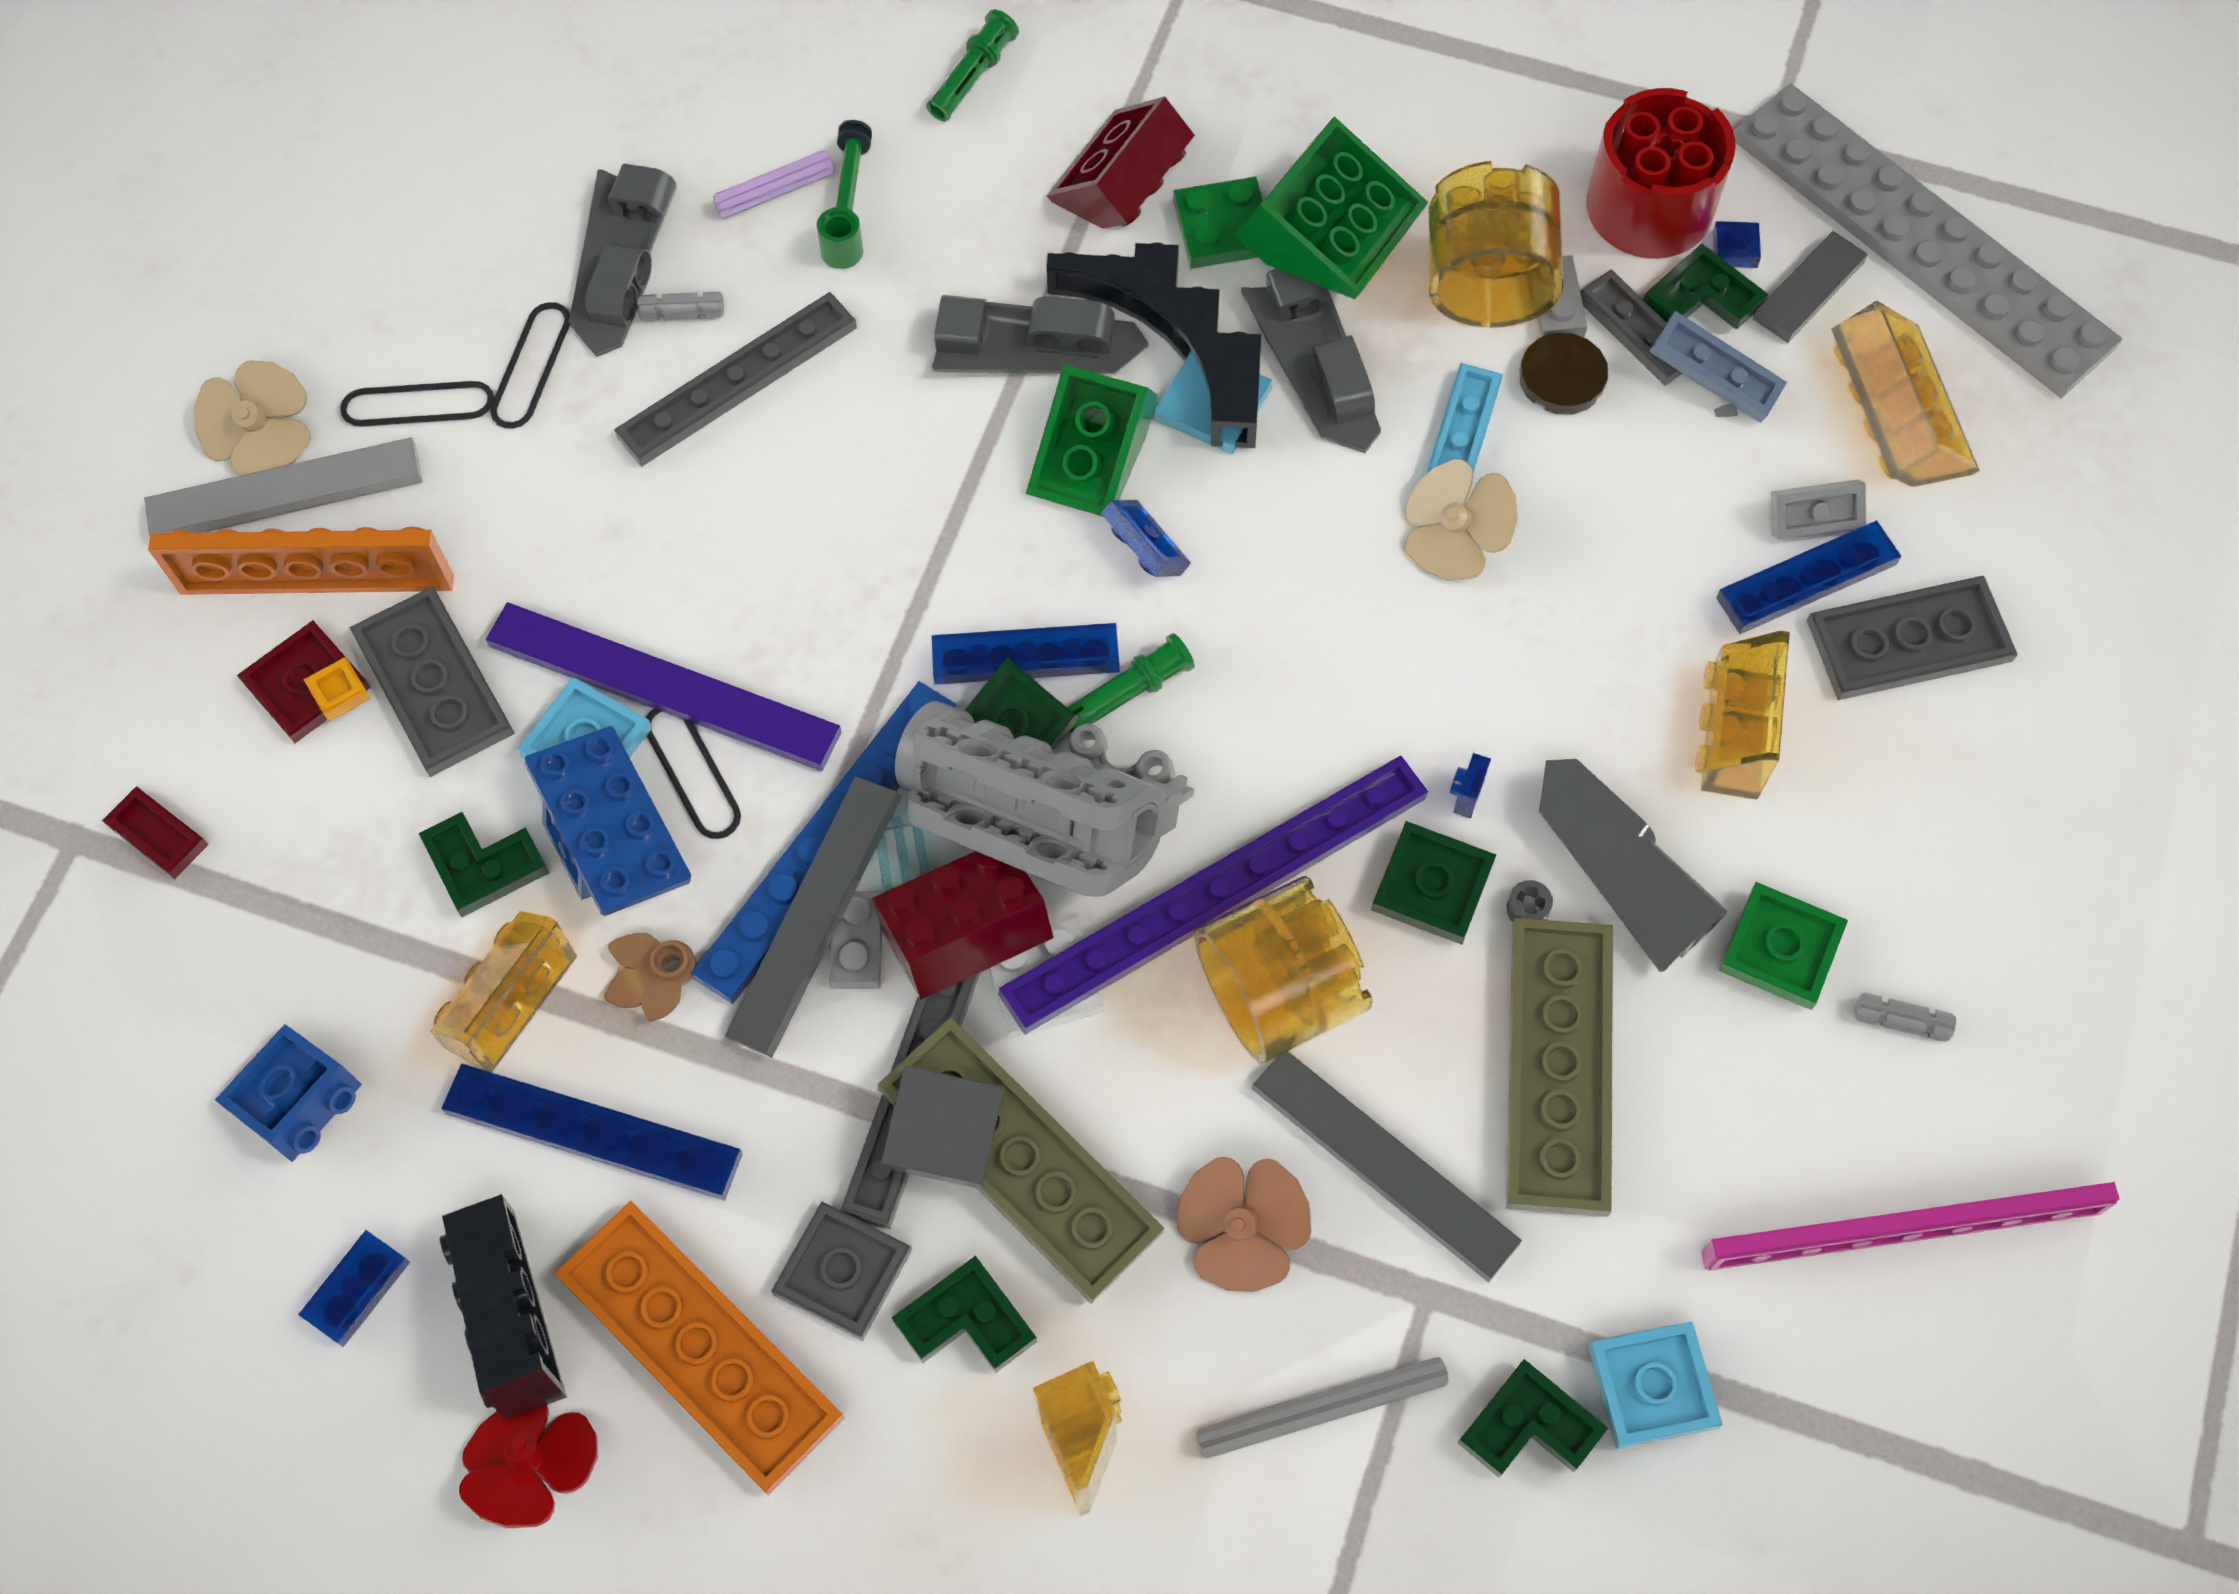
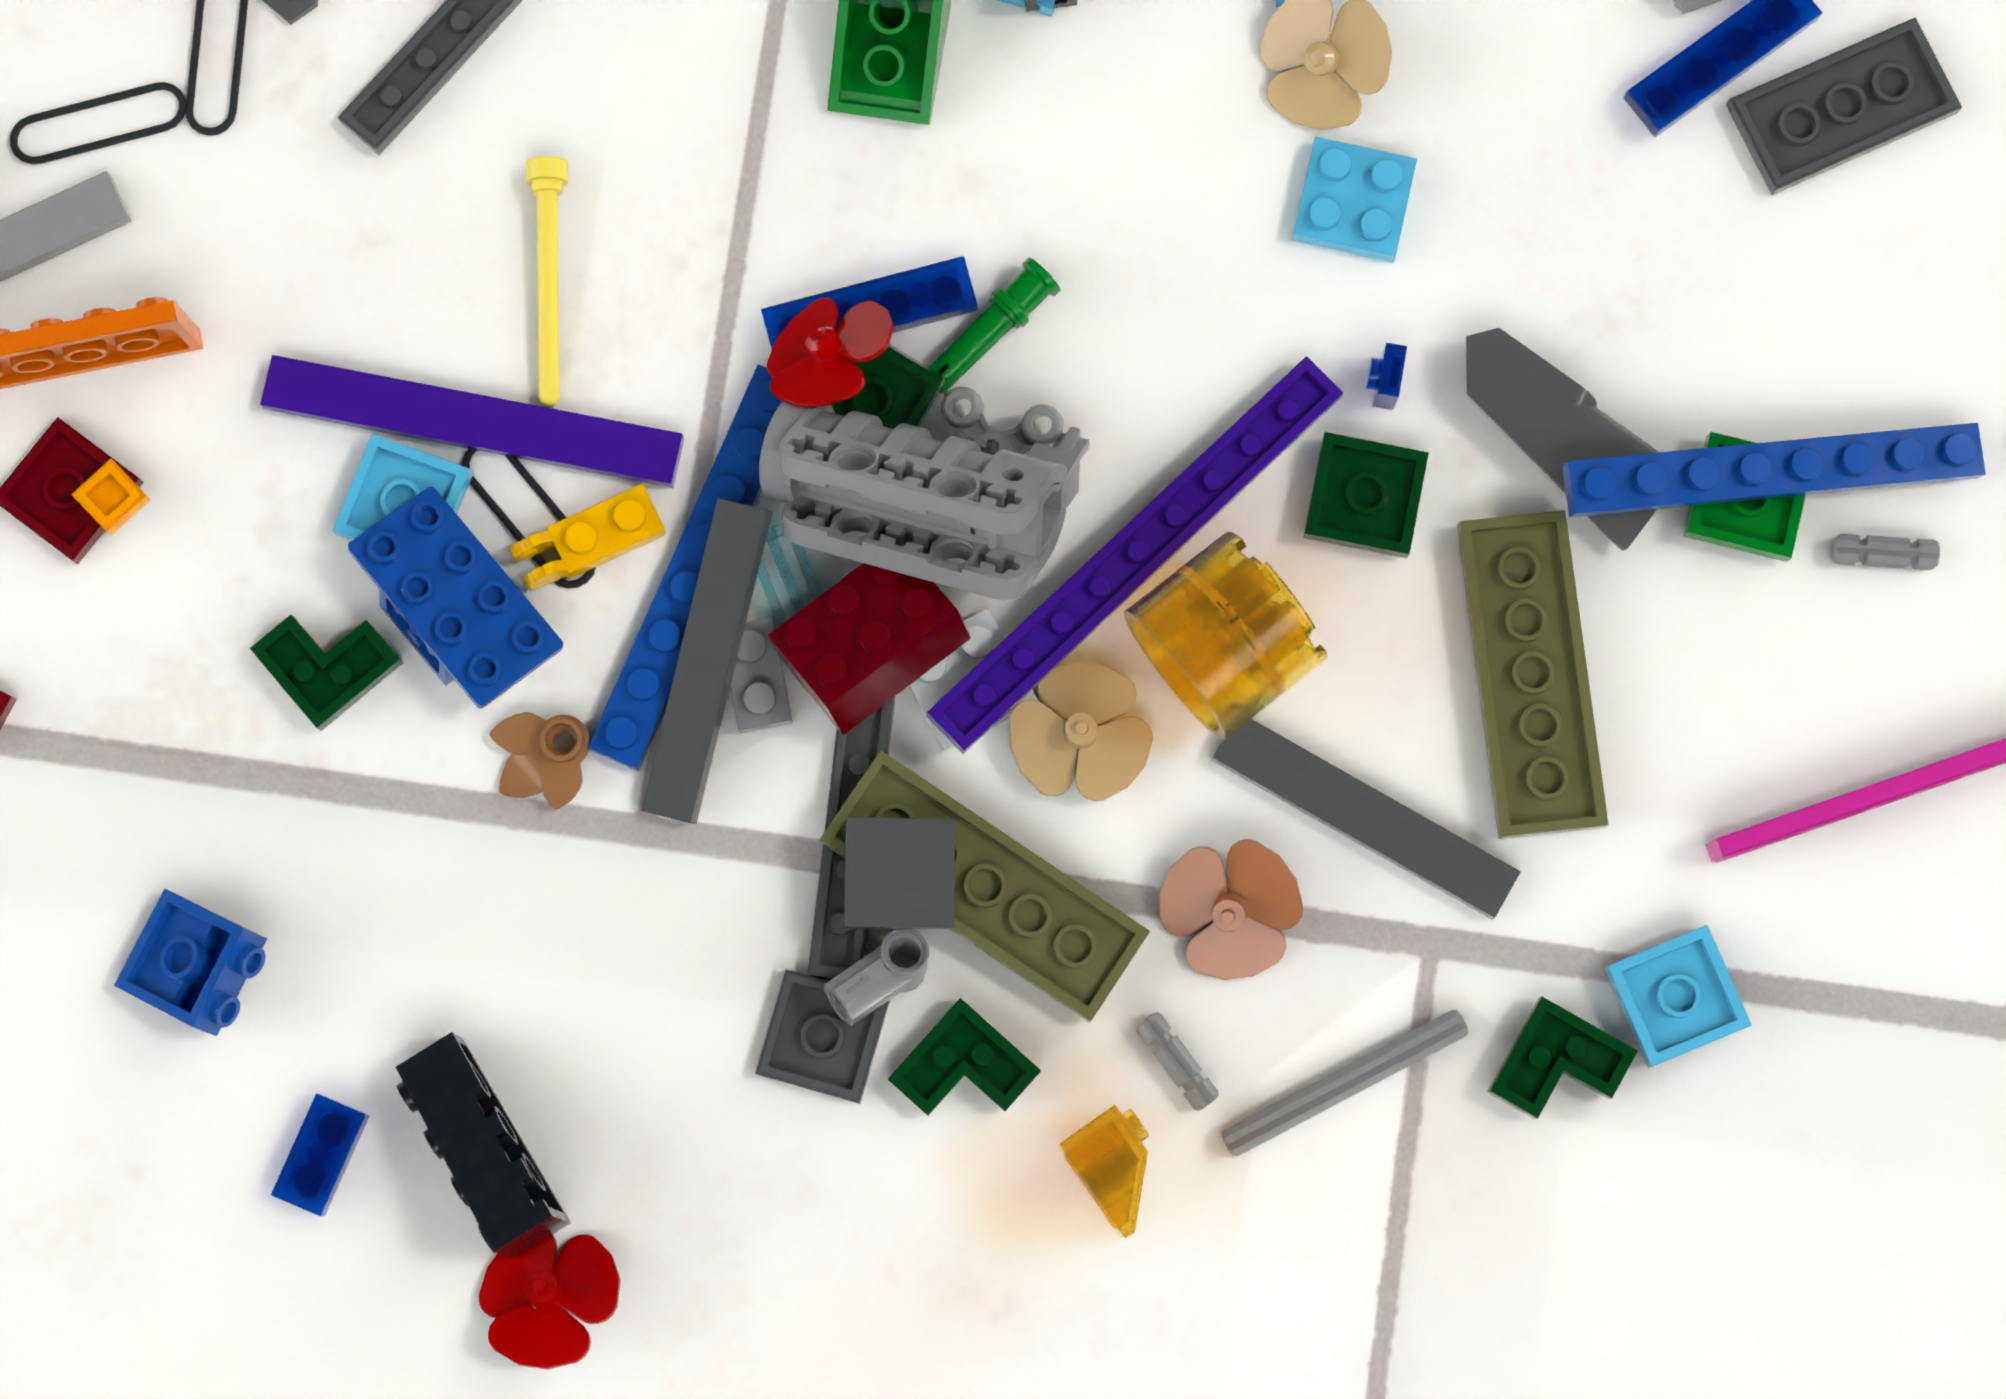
camera: 10 degrees left, 15 degrees up
dark grey tile [349,586,515,777] -> none
clear yellow slope [430,911,577,1076] -> none
clear blue plate [441,1063,743,1201] -> none
orange plate [554,1200,845,1496] -> none
clear blue plate [1101,500,1191,577] -> none
dark grey bush [1506,880,1553,922] -> none
clear yellow slope [1695,630,1790,800] -> none
none -> yellow hinge [509,484,666,590]
none -> light yellow piece [526,156,568,408]
none -> red piece [767,298,894,407]
none -> light grey piece [824,929,929,1026]
none -> tan piece [1010,661,1153,802]
none -> light grey axle [1137,1012,1219,1111]
none -> medium azure plate [1292,137,1417,263]
none -> blue plate [1562,423,1986,518]

